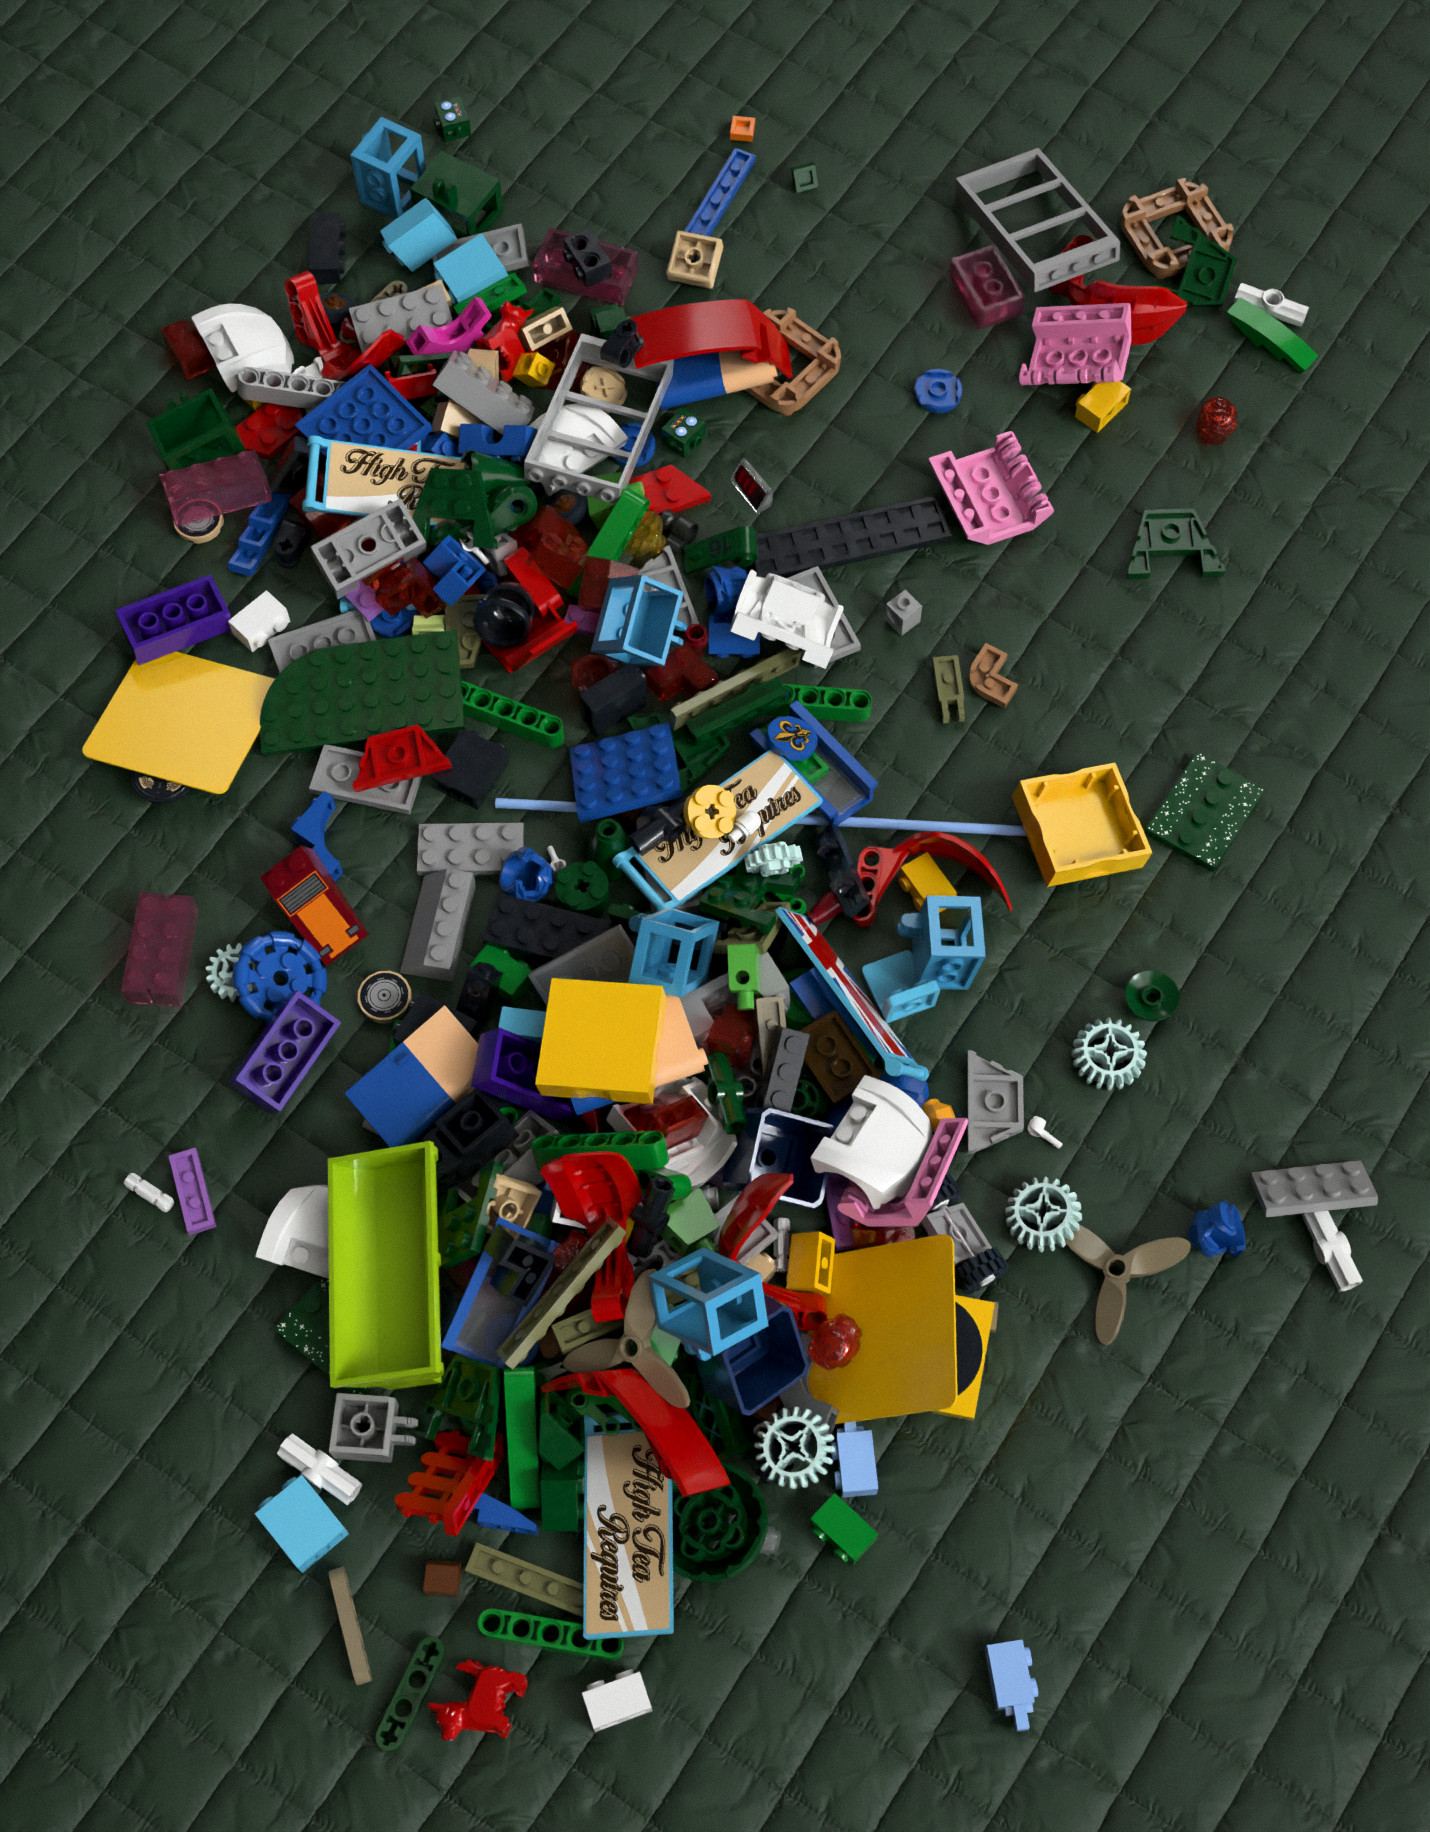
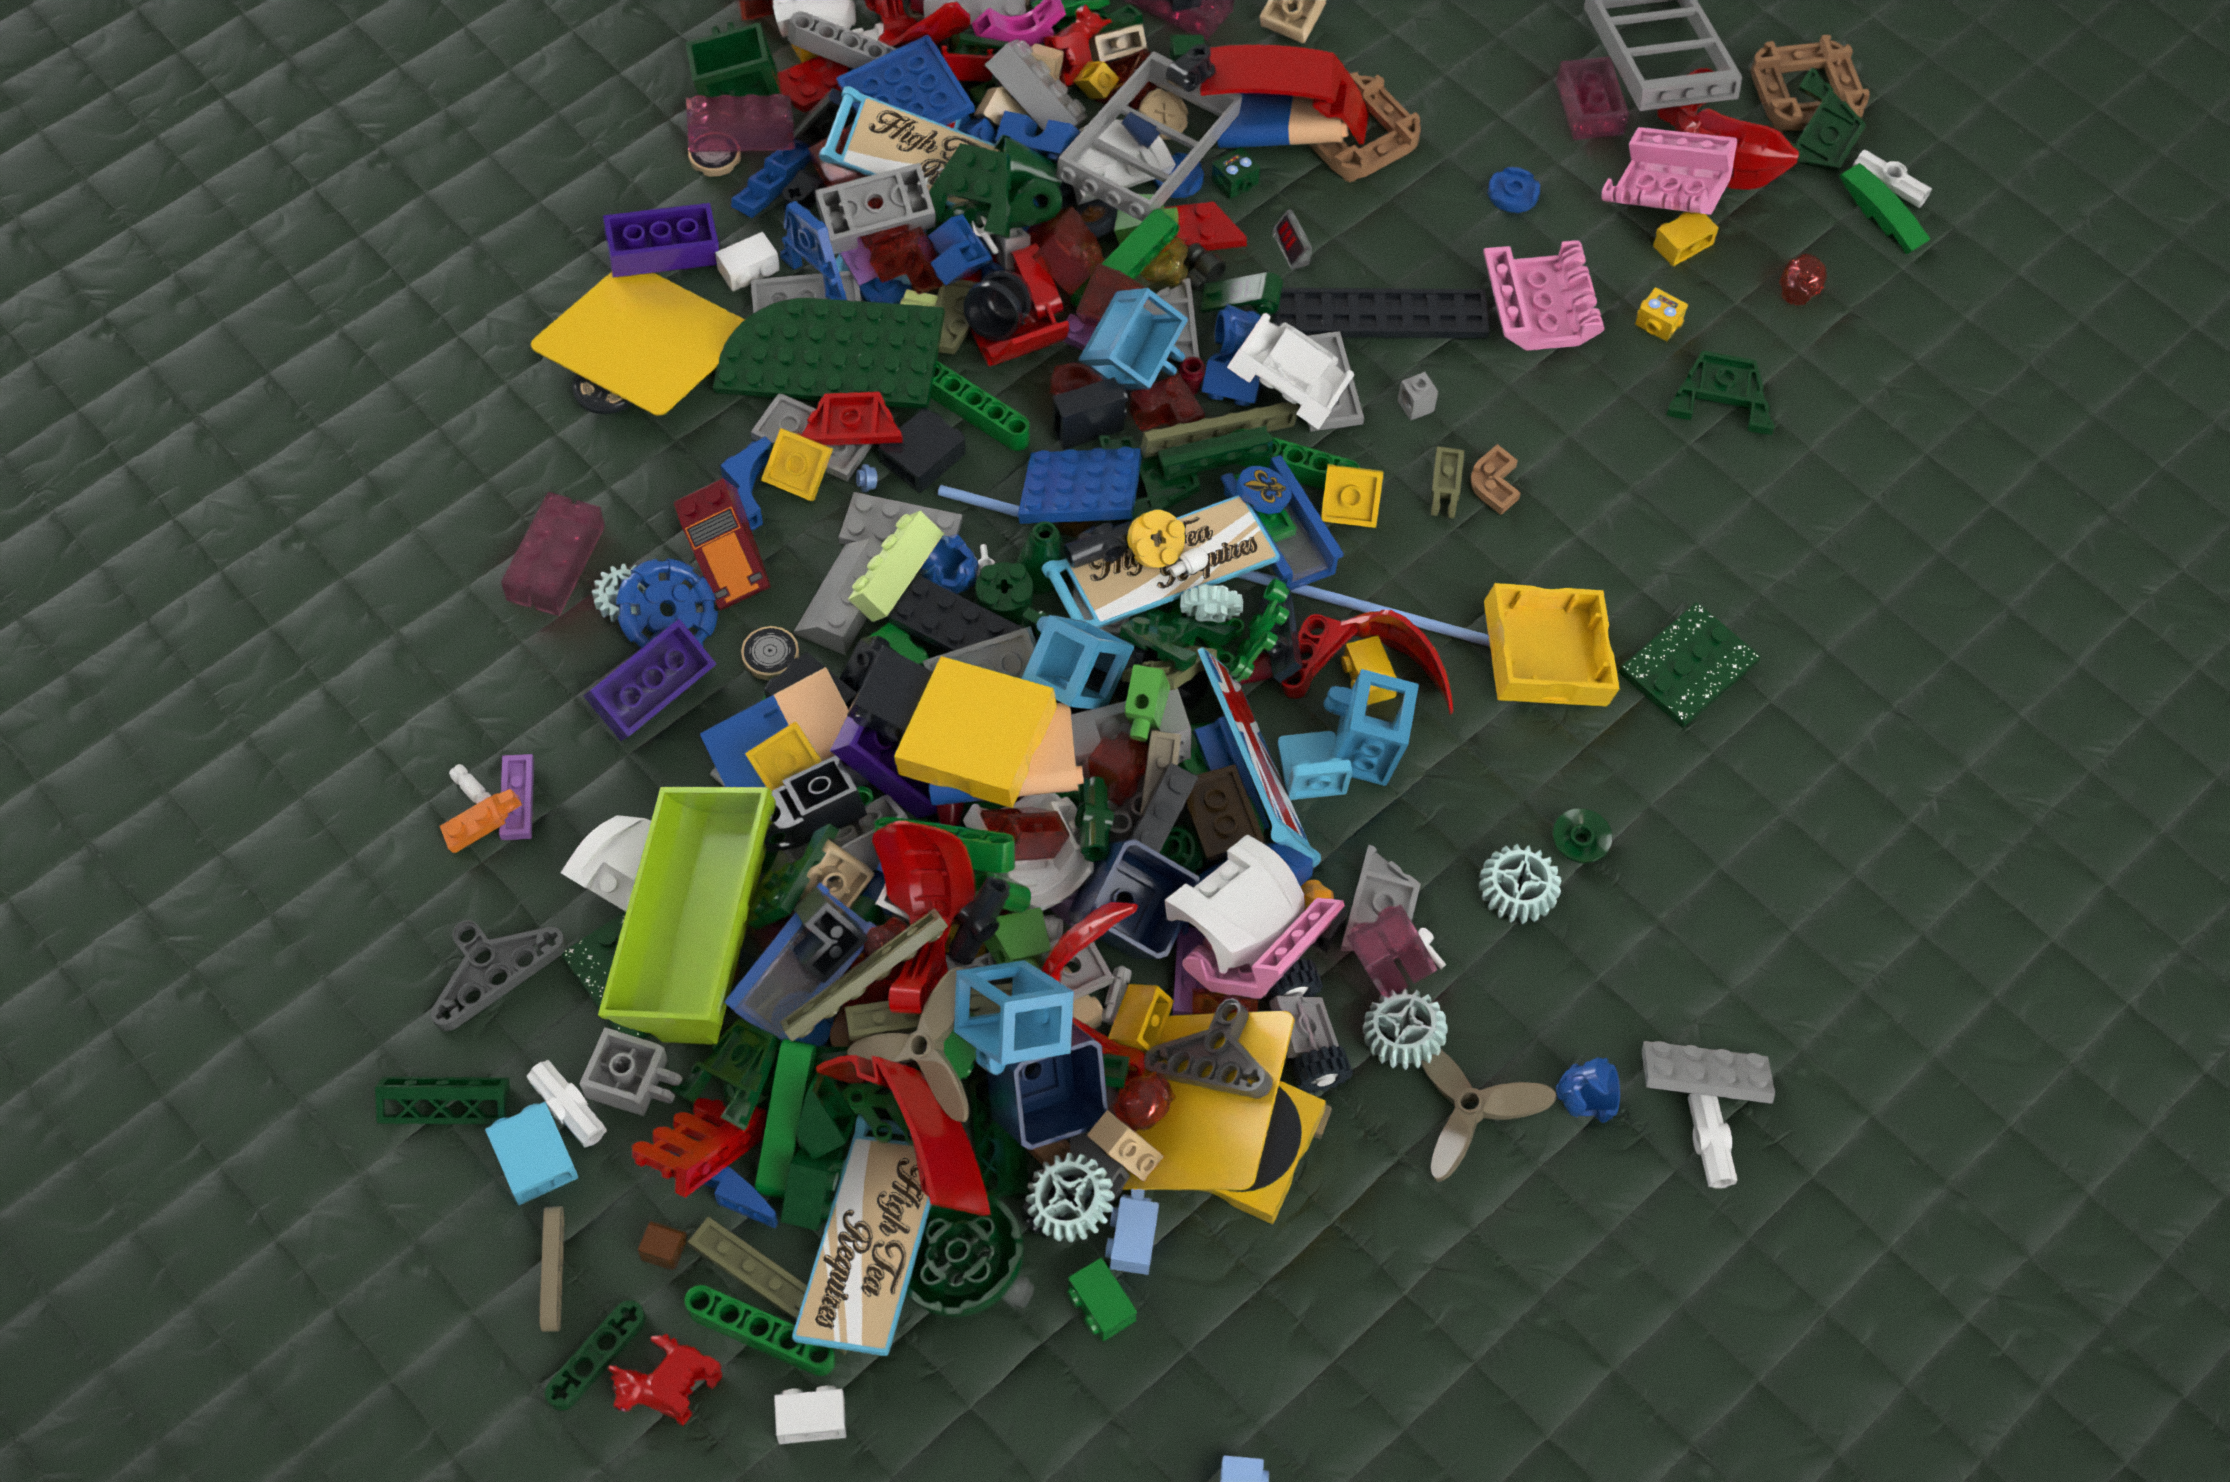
camera: 10 degrees right, 5 degrees down
none -> dark green fence [375,1077,510,1124]
none -> dark grey beam [431,920,567,1031]
none -> orange hinge [440,788,522,853]
none -> yellow plate [745,721,822,791]
none -> yellow plate [761,428,833,501]
none -> blue wing [780,201,847,300]
none -> black brick [847,646,933,743]
none -> yellowish green brick [848,511,944,622]
none -> medium blue plate [856,464,877,492]
none -> tan brick [1087,1110,1164,1181]
none -> dark green tile [1102,1053,1130,1092]
none -> dark blue cone [1121,111,1160,149]
none -> dark grey beam [1144,998,1273,1098]
none -> green plant [1229,578,1289,682]
none -> yellow plate [1321,464,1384,528]
none -> clear pink piece [1346,904,1438,998]
none -> yellow head [1635,287,1688,342]

